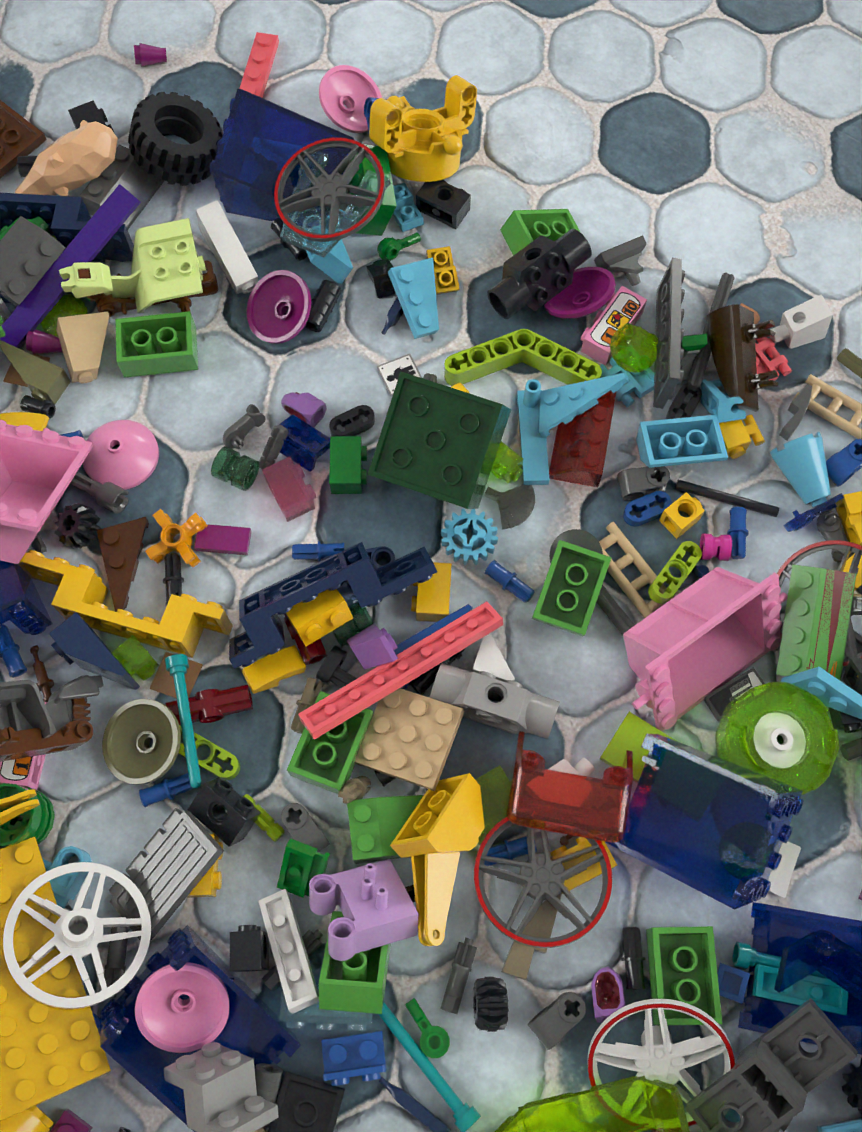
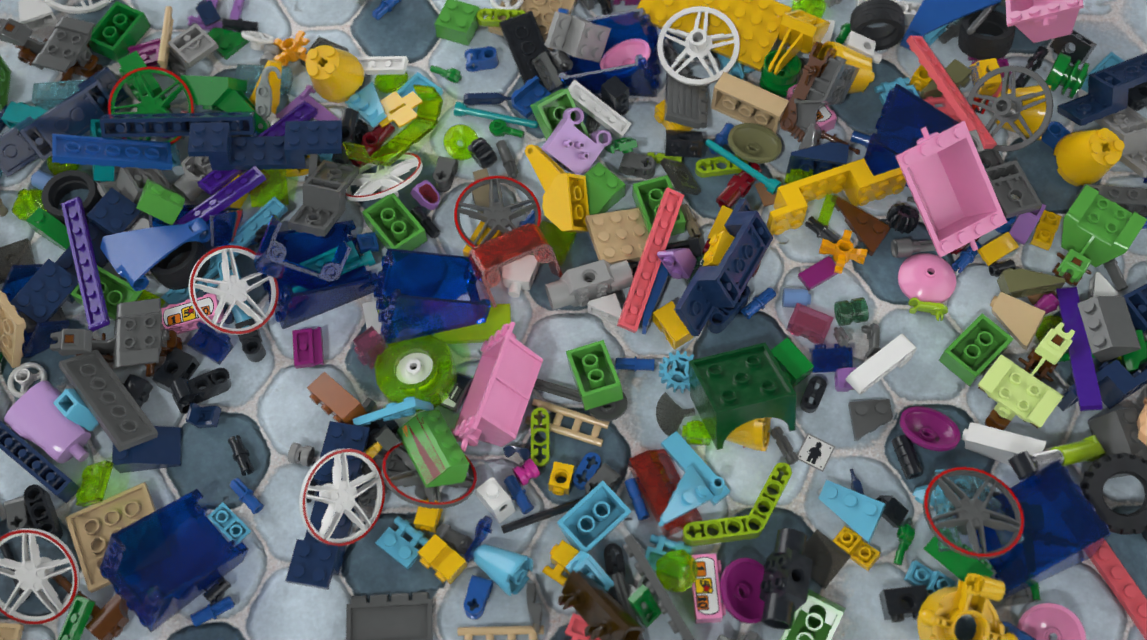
camera: 145 degrees right, 5 degrees down
dark tan axle [338,776,371,804] -> none
none -> clear pink piece [353,326,390,369]
none -> clear neon green dish [443,124,478,160]
none -> white torso [475,477,516,524]
none -> dark grey piece [532,51,562,92]
none -> blue piece [624,478,650,521]
none -> clear smoke tile [660,158,701,196]
none -> tan brick [711,72,789,135]
none -> medium blue brick [782,288,811,309]
none -> clear smoke tile [804,529,851,590]
none -> clear neon green window [818,194,837,226]
none -> white beam [846,334,917,395]
none -> dark grey wing [848,399,893,441]
none -> lime piece [908,298,948,321]
none -> piece [1008,435,1106,480]

